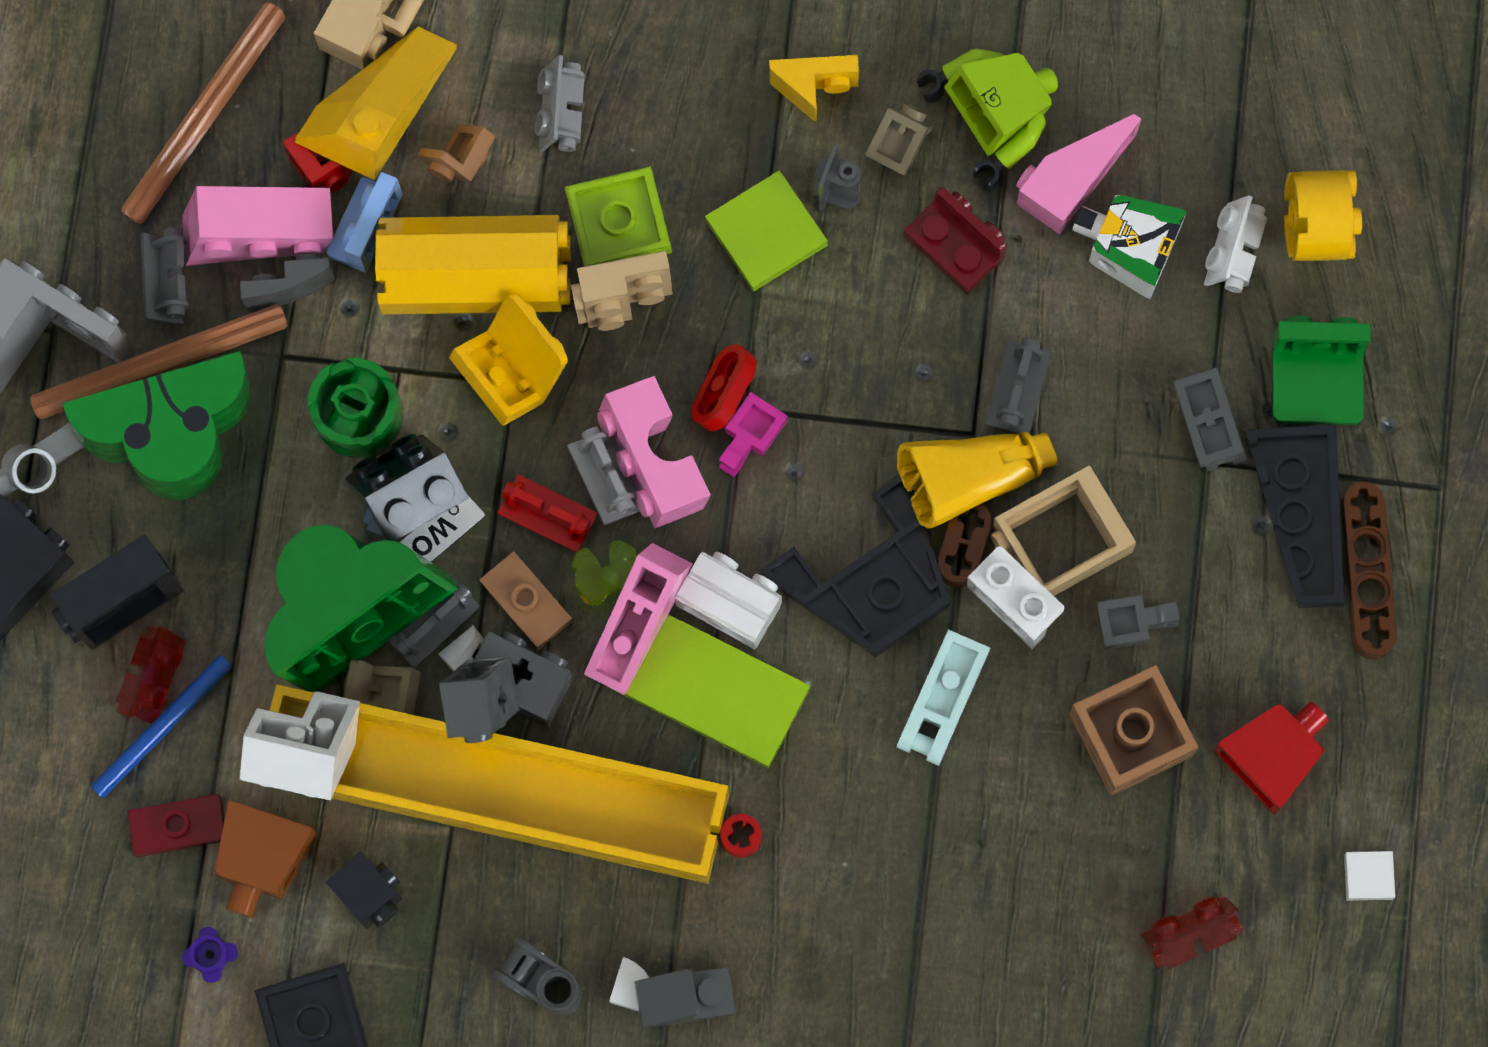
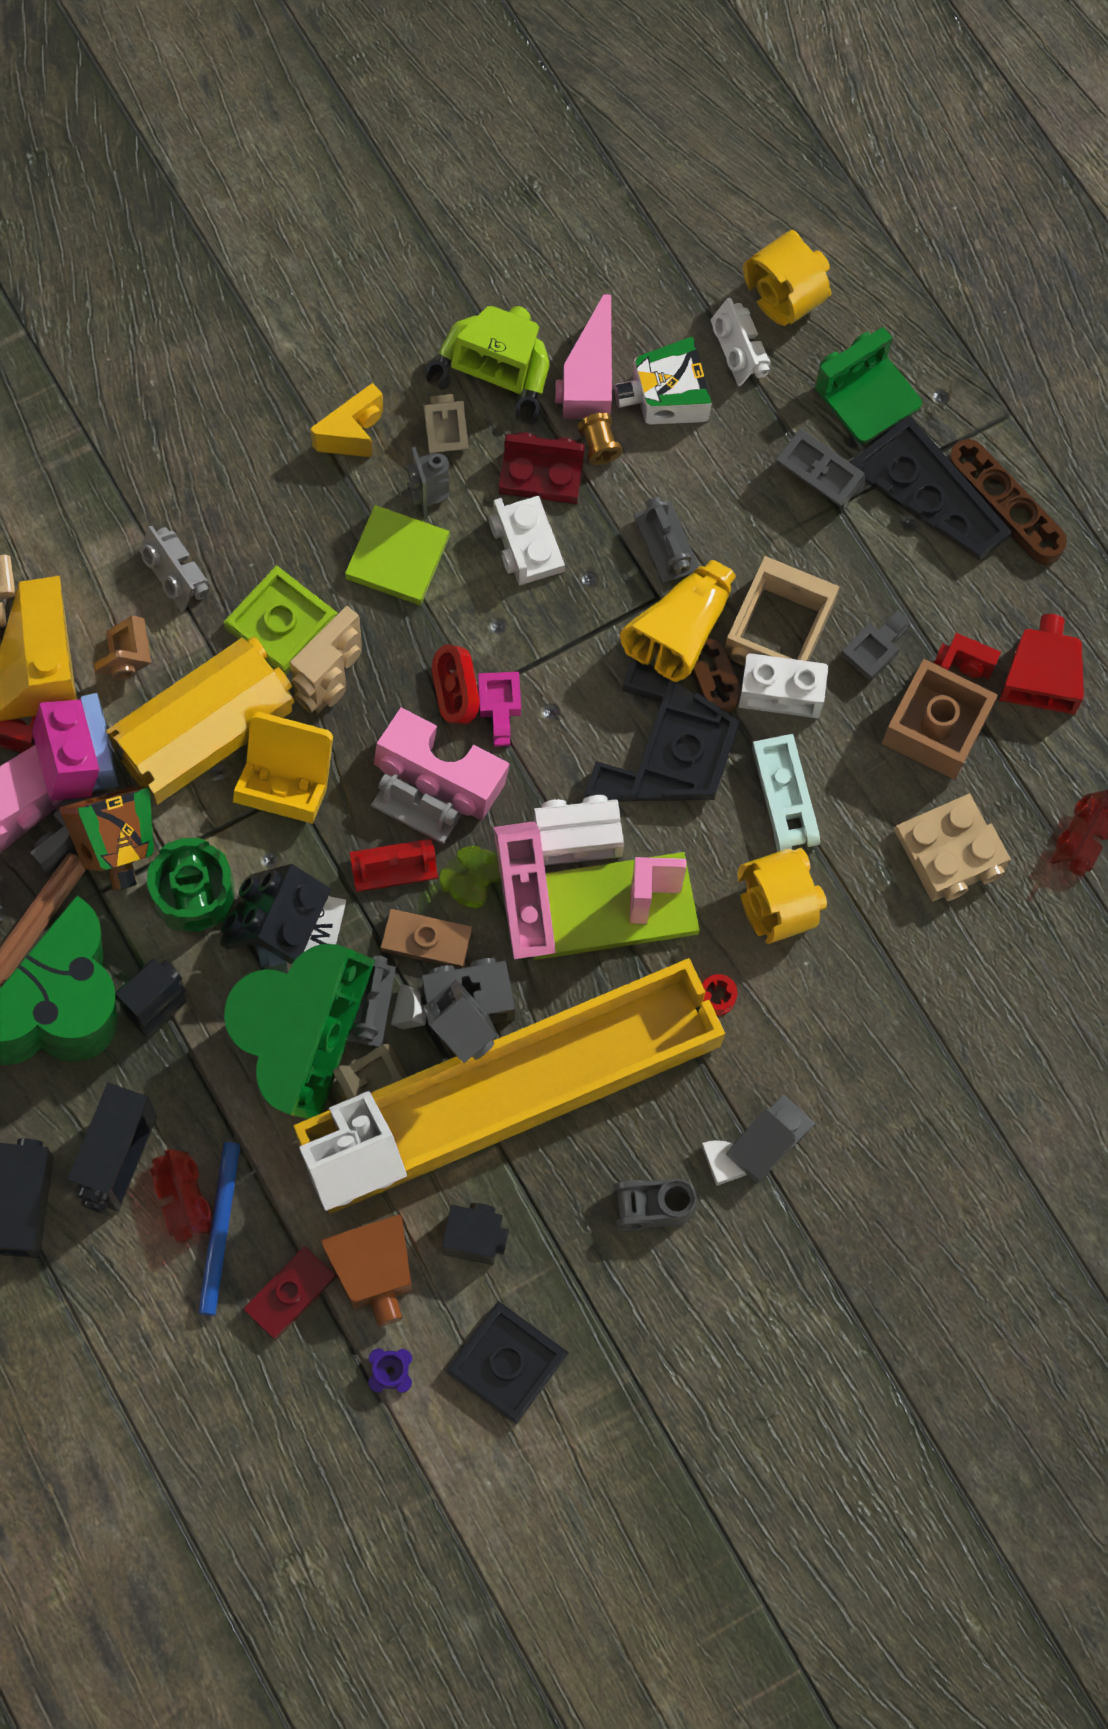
camera: 45 degrees left, 5 degrees down
none -> dark pink brick [32,699,100,801]
none -> torso [59,786,154,890]
none -> black brick [115,958,186,1038]
none -> white bracket [488,496,565,586]
none -> pearl gold bush [577,413,623,465]
none -> bright pink panel [630,857,686,924]
none -> yellow brick [737,848,827,944]
none -> tan plate [894,793,1011,902]
none -> red bracket [934,633,1001,680]

